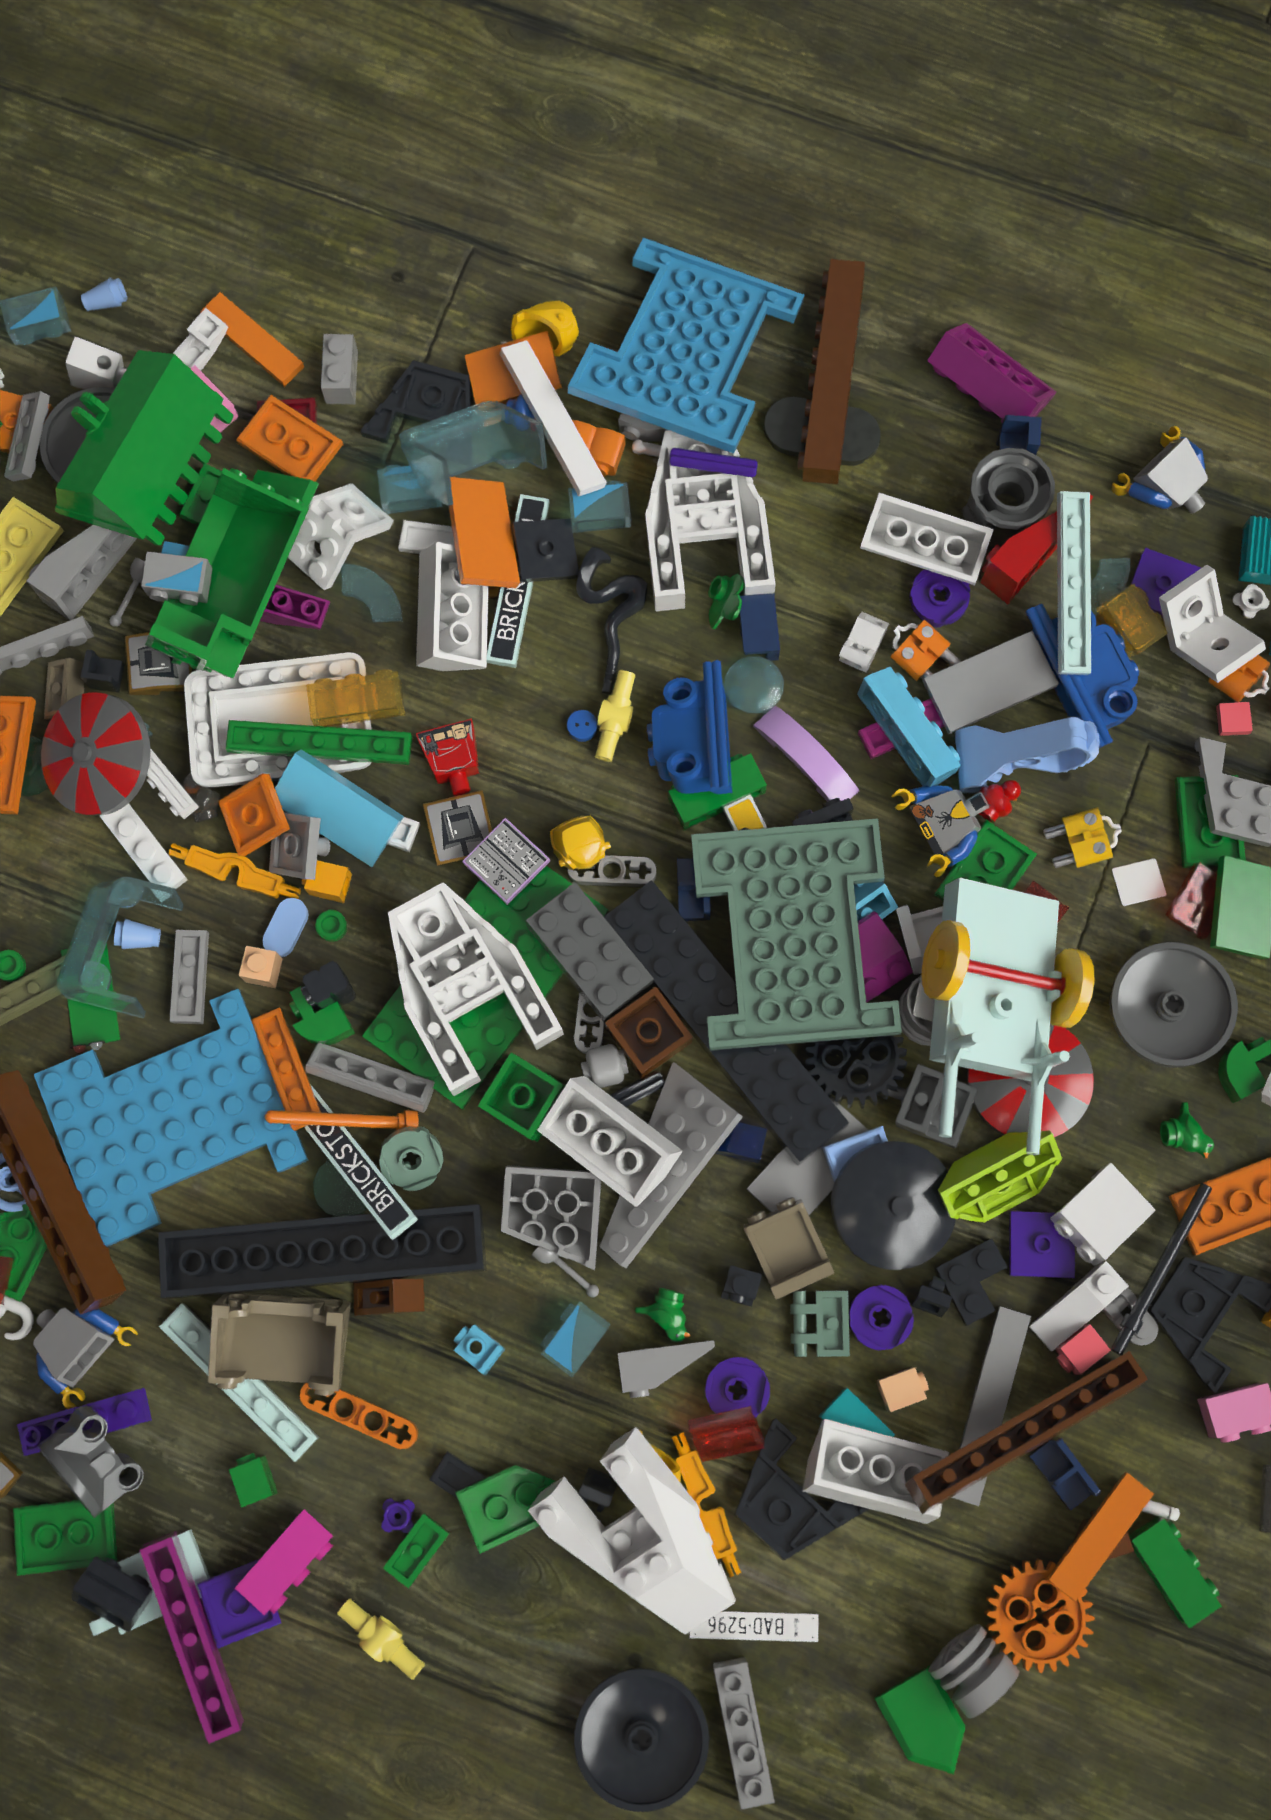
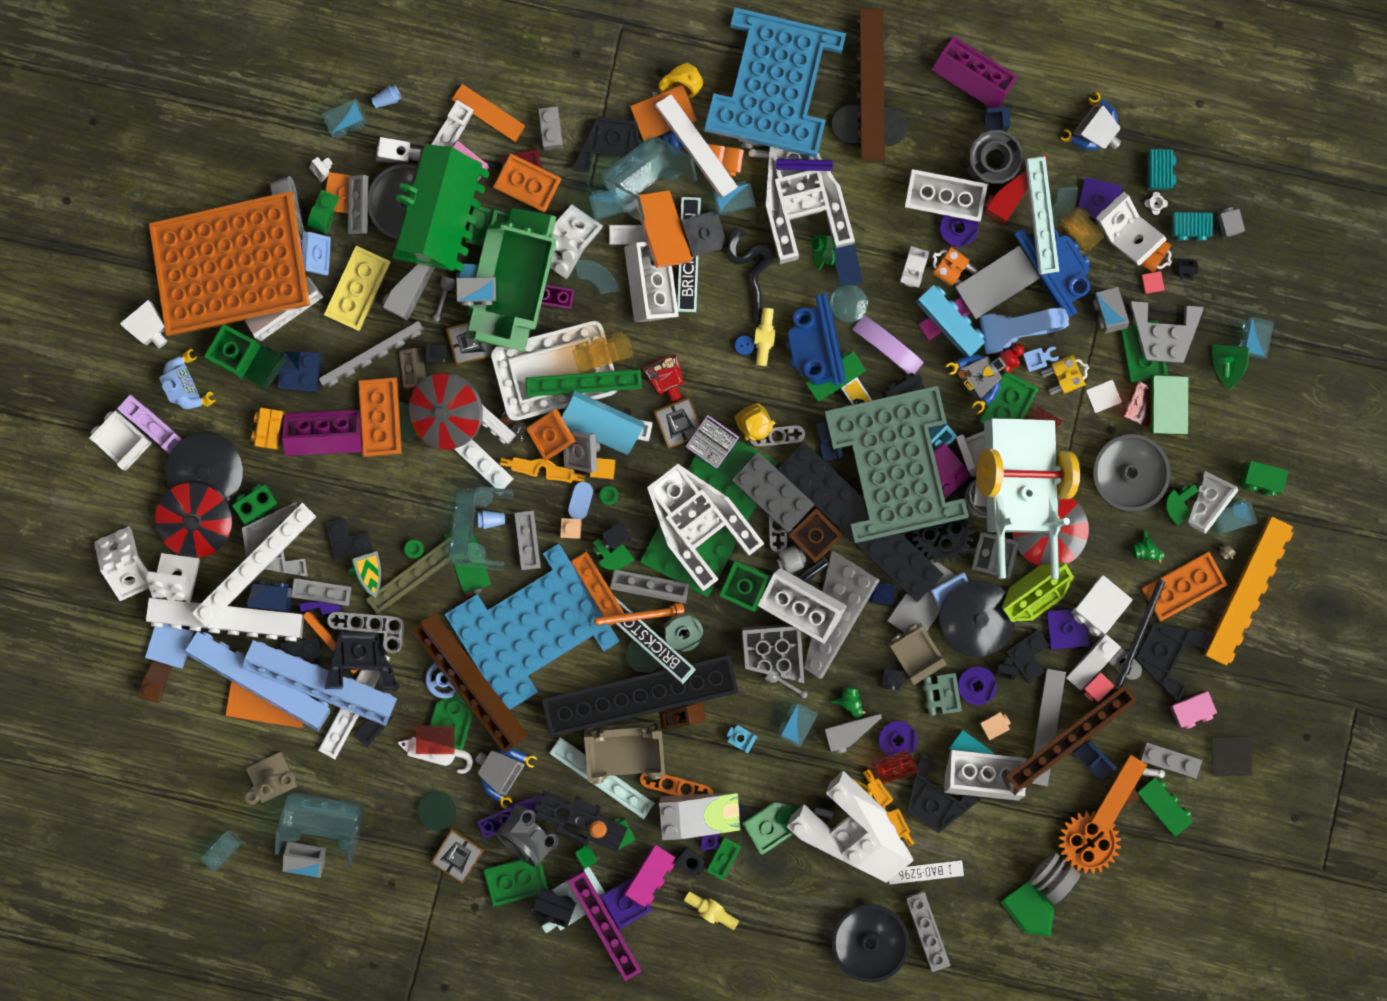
camera: 10 degrees left, 10 degrees up
none -> black piece [533,789,628,852]
none -> green slope [575,845,597,869]
none -> light grey slope [659,792,740,840]
none -> black brick [675,846,706,877]
none -> light blue plate [1023,347,1059,372]
none -> light grey brick [1093,287,1129,334]
none -> light grey brick [1138,742,1202,779]

